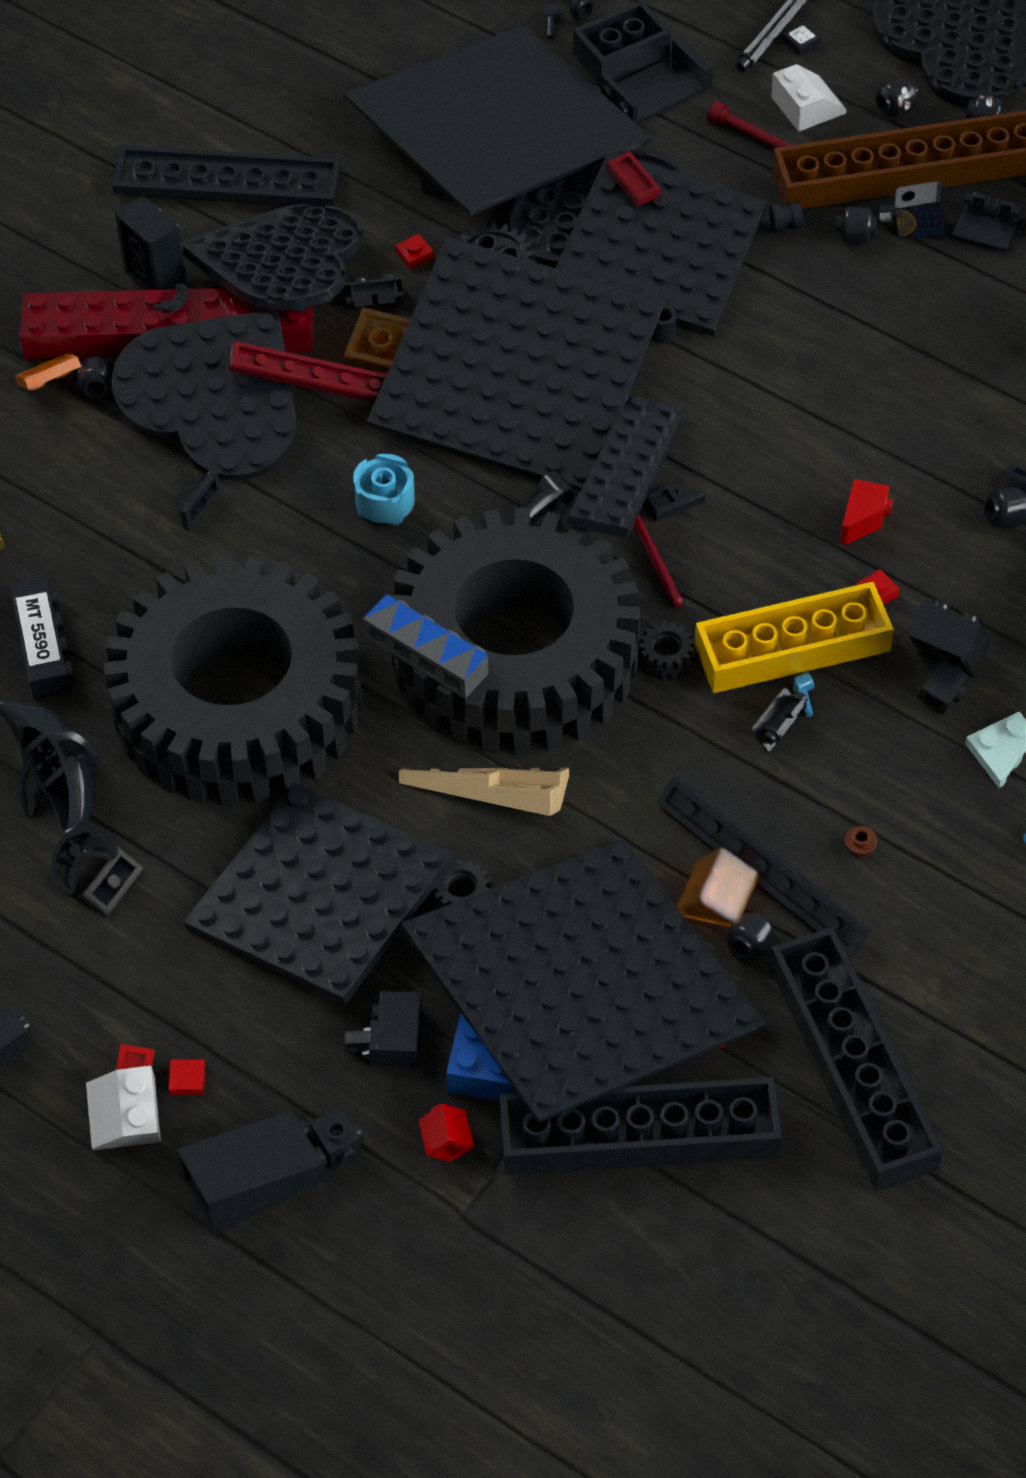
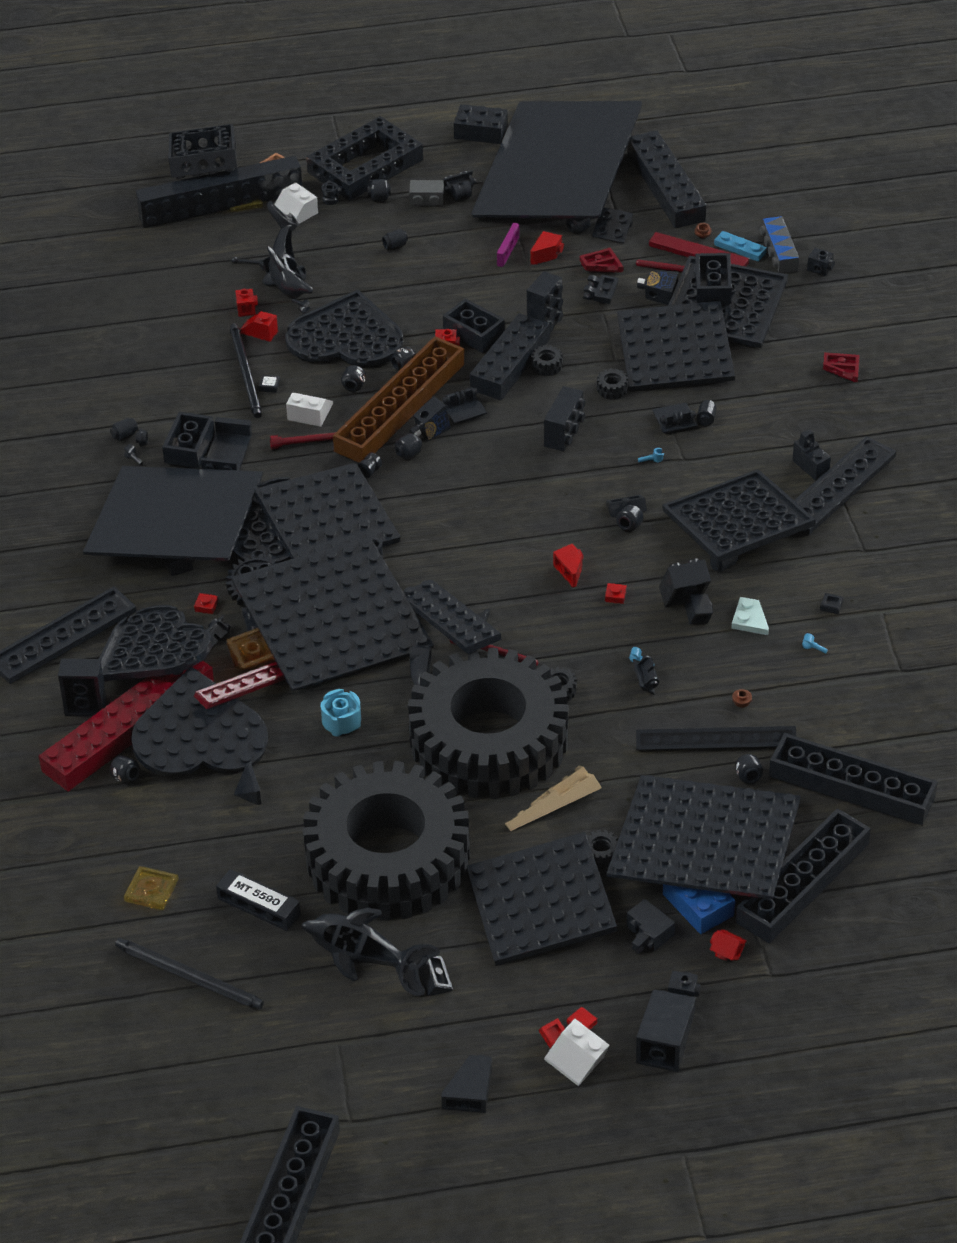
camera: 45 degrees left, 10 degrees down
orange plate [14,353,82,391] -> none
black piece [153,283,189,313] -> none
dark grey brick [363,594,489,699] -> none
dark red tile [606,151,662,207] -> none
clear orange slope [676,847,758,927] -> none
yellow brick [695,582,894,694] -> none

